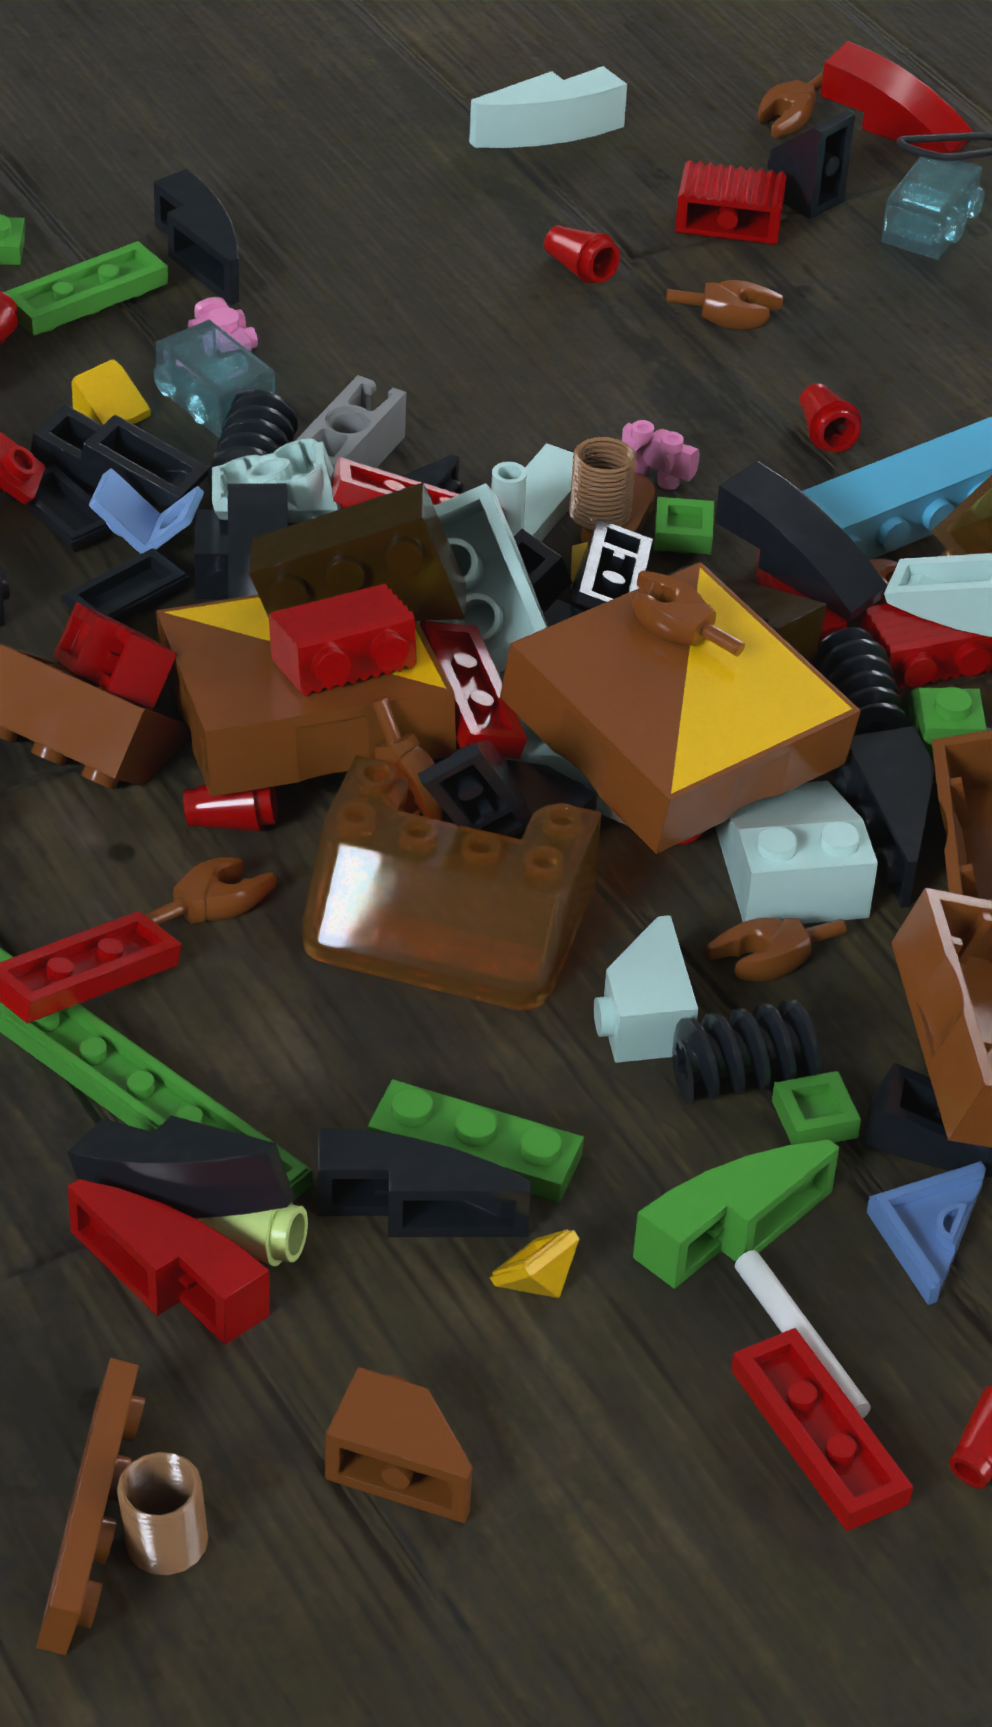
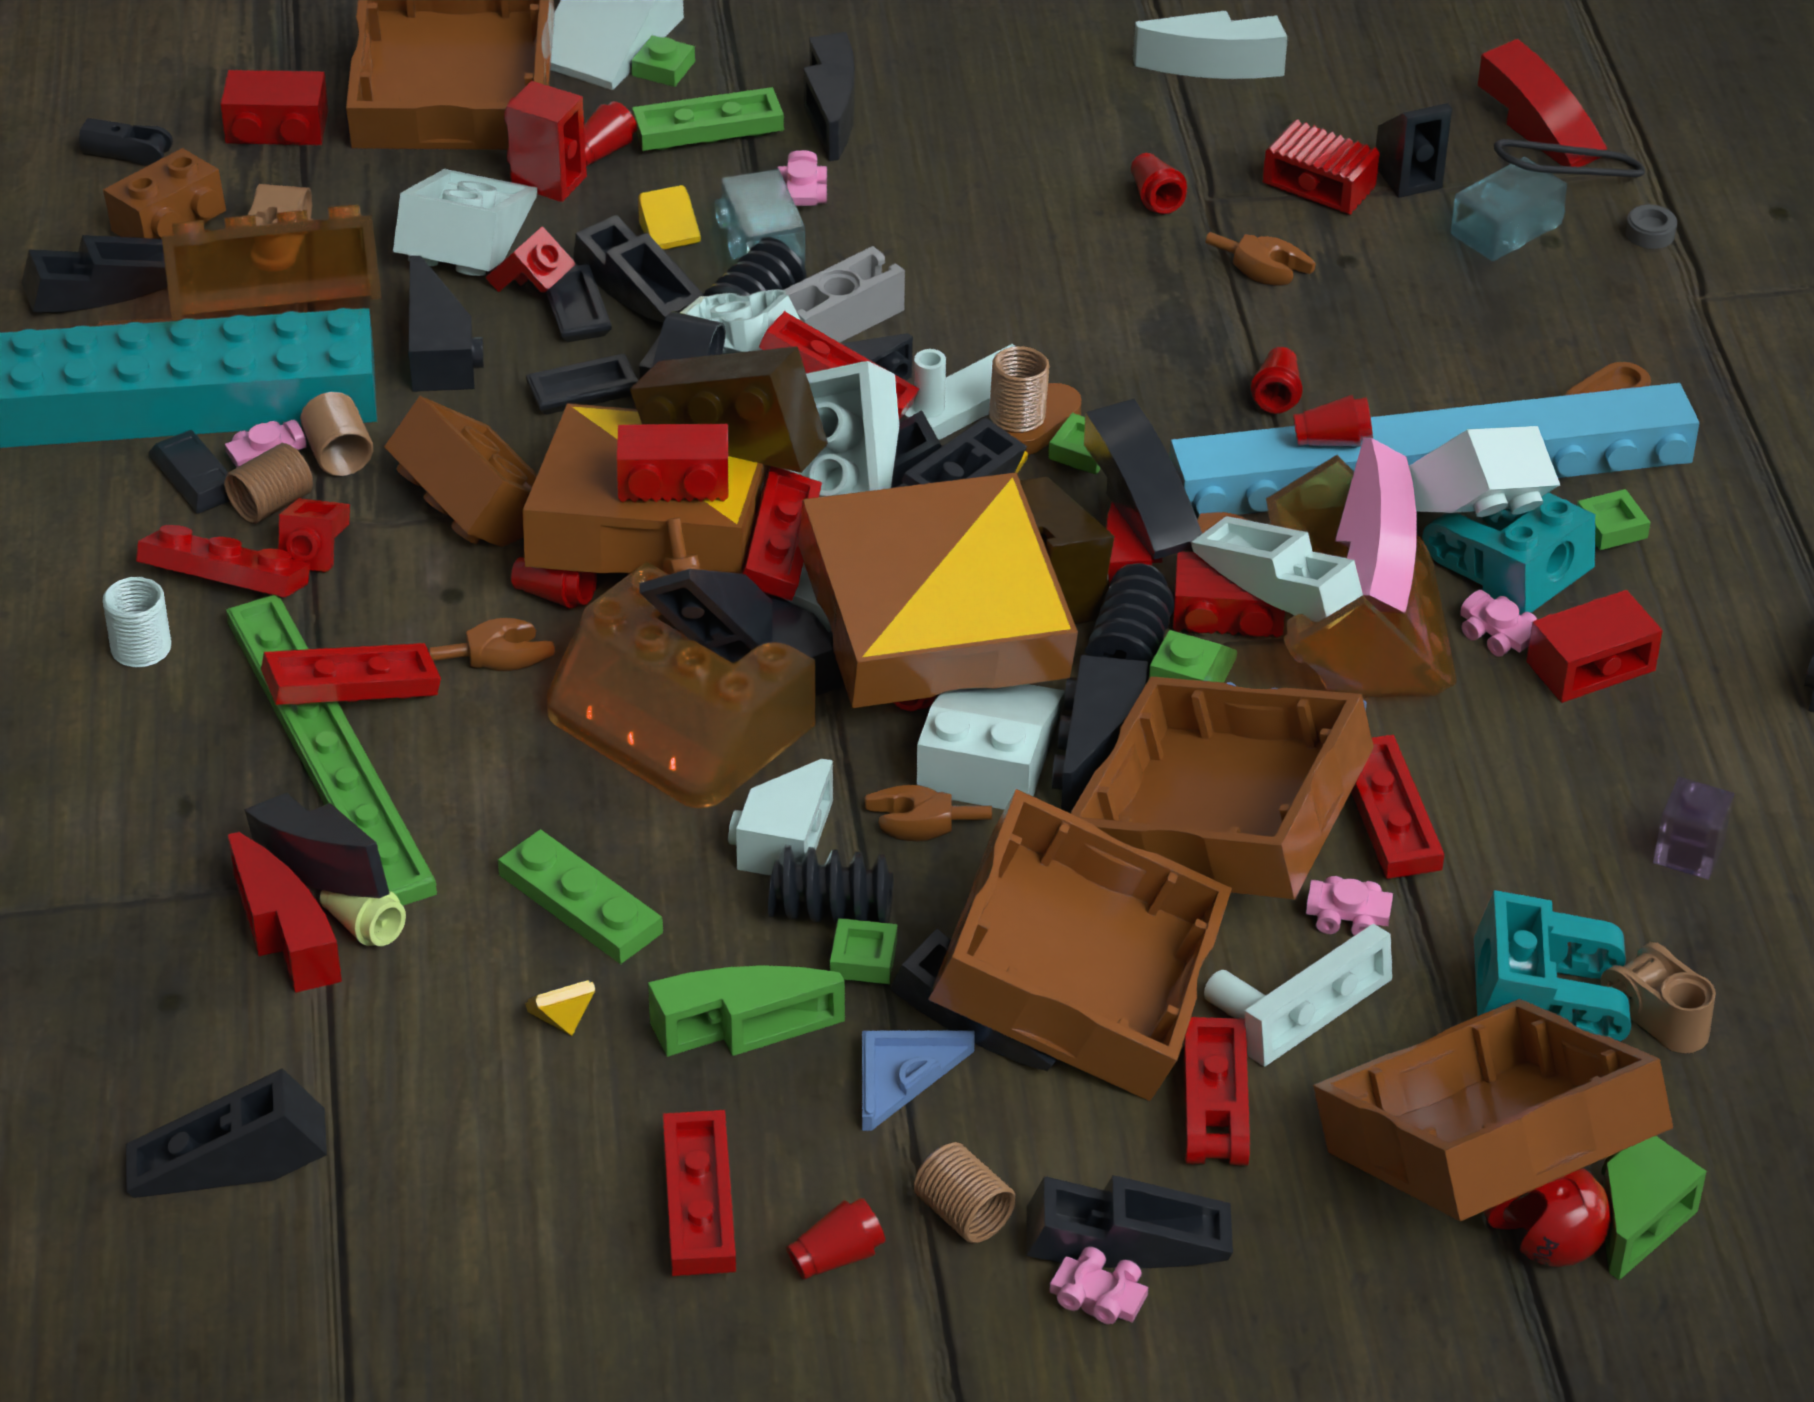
camera: 25 degrees right, 0 degrees up
dark orange plate [36,1358,145,1655] -> none
red slope [53,602,178,710] -> none
light blue bracket [89,468,204,554] -> none
medium nougat piece [117,1452,208,1575] -> none
black slope [318,1128,531,1237] -> none
dark orange slope [325,1367,473,1524] -> none
bright pink piece [622,420,700,490] -> none
dark orange hand [632,570,745,657] -> none
white bar [735,1250,871,1418] -> none
dark orange hand [757,72,823,138] -> none
none -> black slope [126,1068,327,1198]
none -> red cone [1293,394,1373,447]

